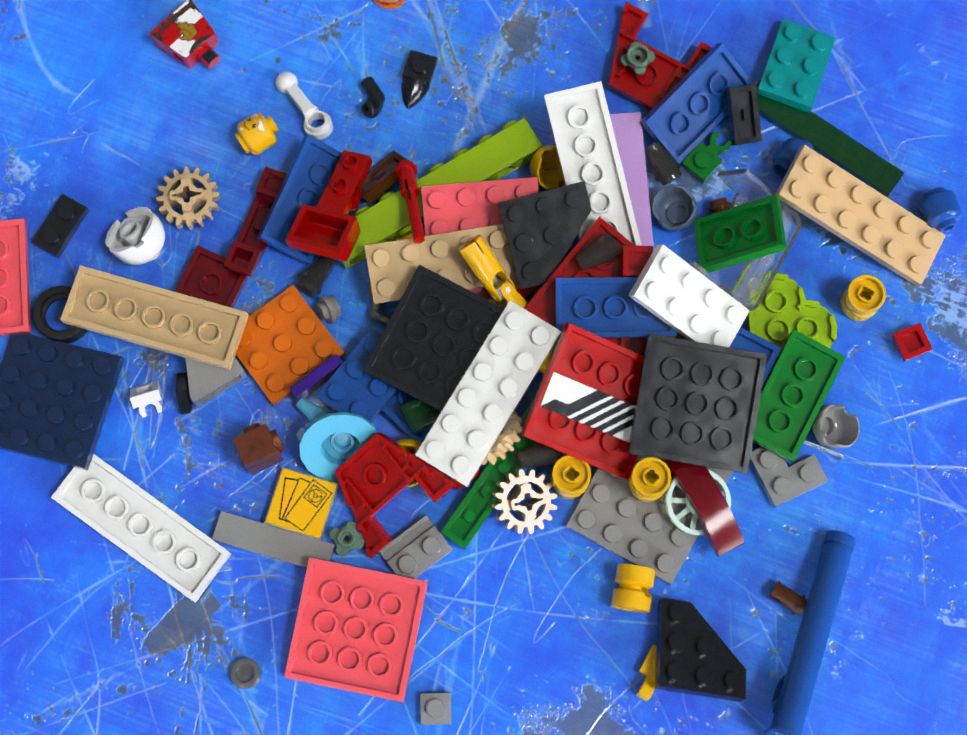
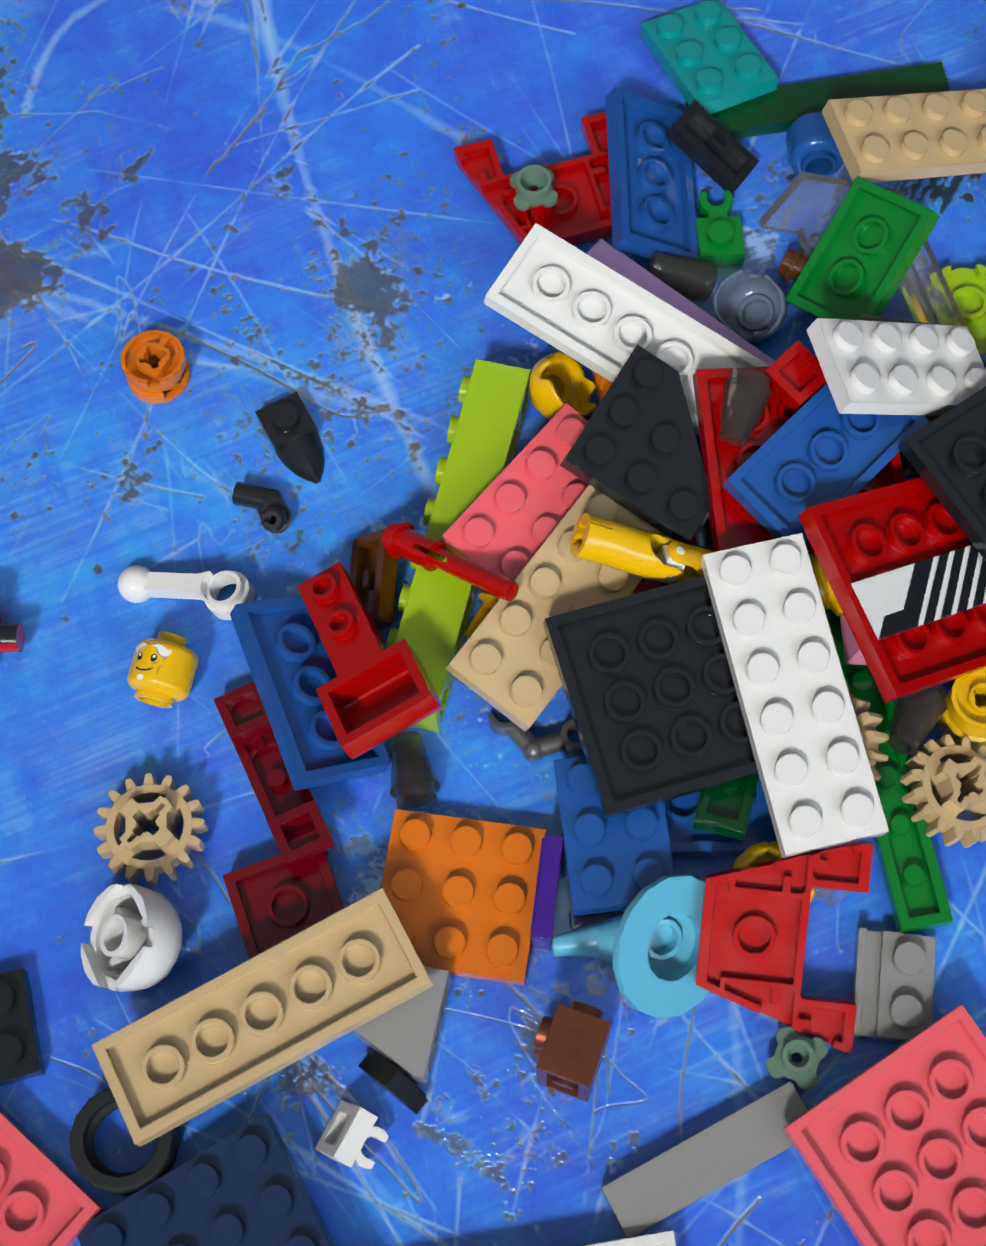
camera: 40 degrees left, 10 degrees down
yellow tile [264,467,339,541] -> none
light grey plate [316,295,341,324] -> none

